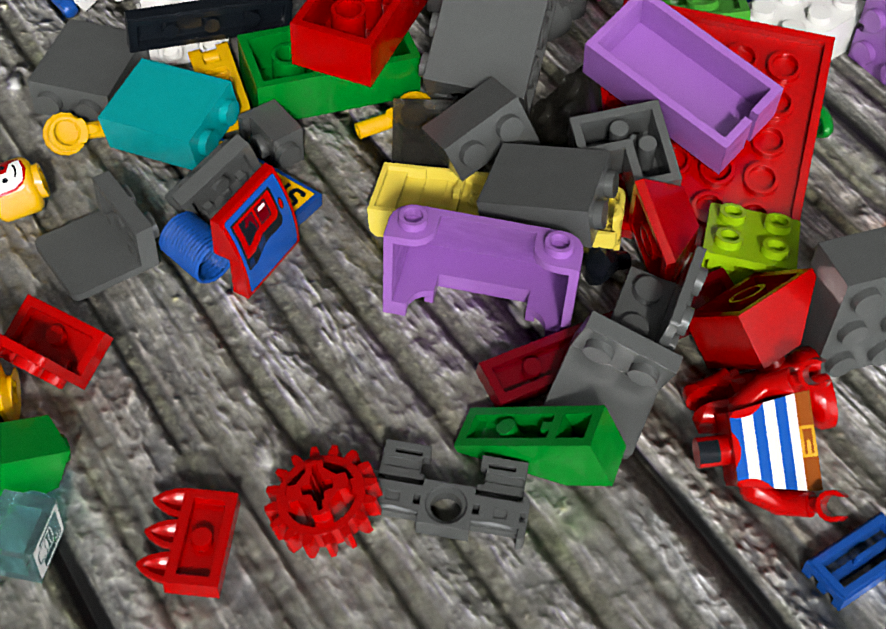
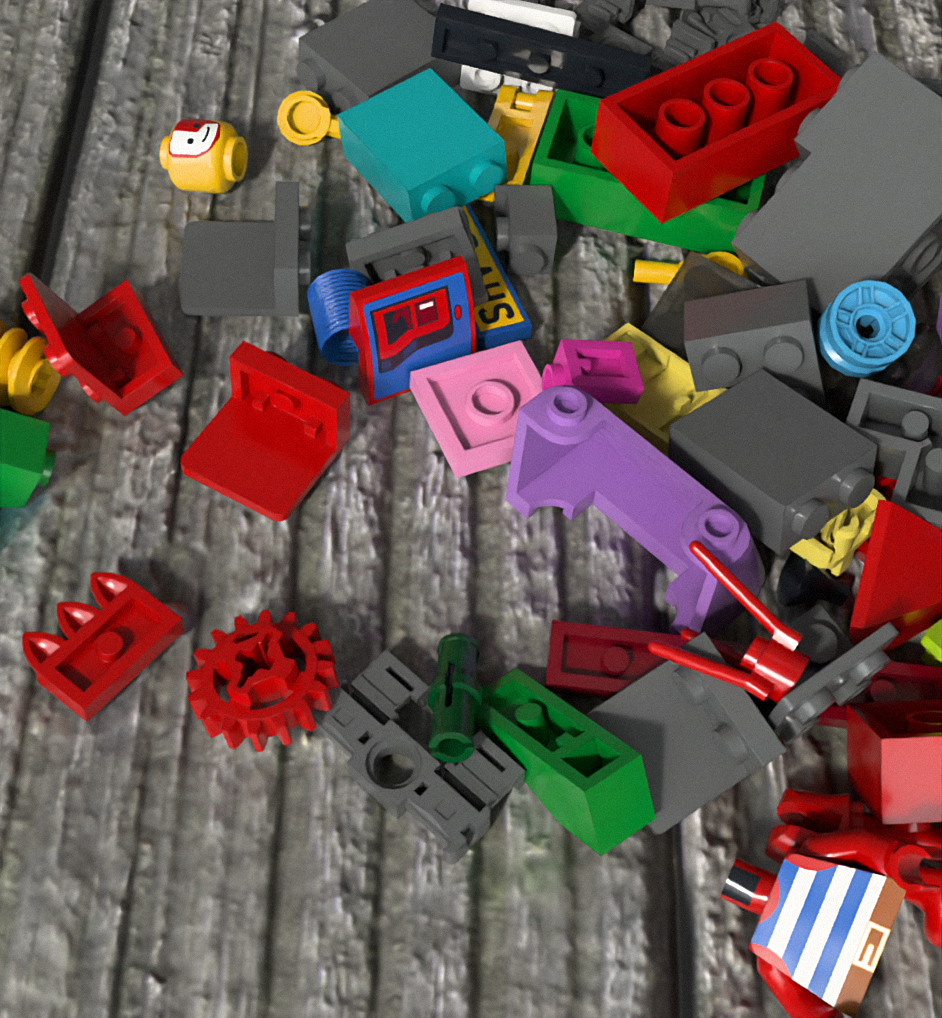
camera: 30 degrees right, 5 degrees up
none -> red bracket [181,341,350,521]
none -> bright pink plate [409,340,542,478]
none -> dark green pin [428,633,483,763]
none -> dark pink bracket [542,339,644,404]
none -> red plant [647,540,811,703]
none -> dark azure wheel [816,280,916,378]

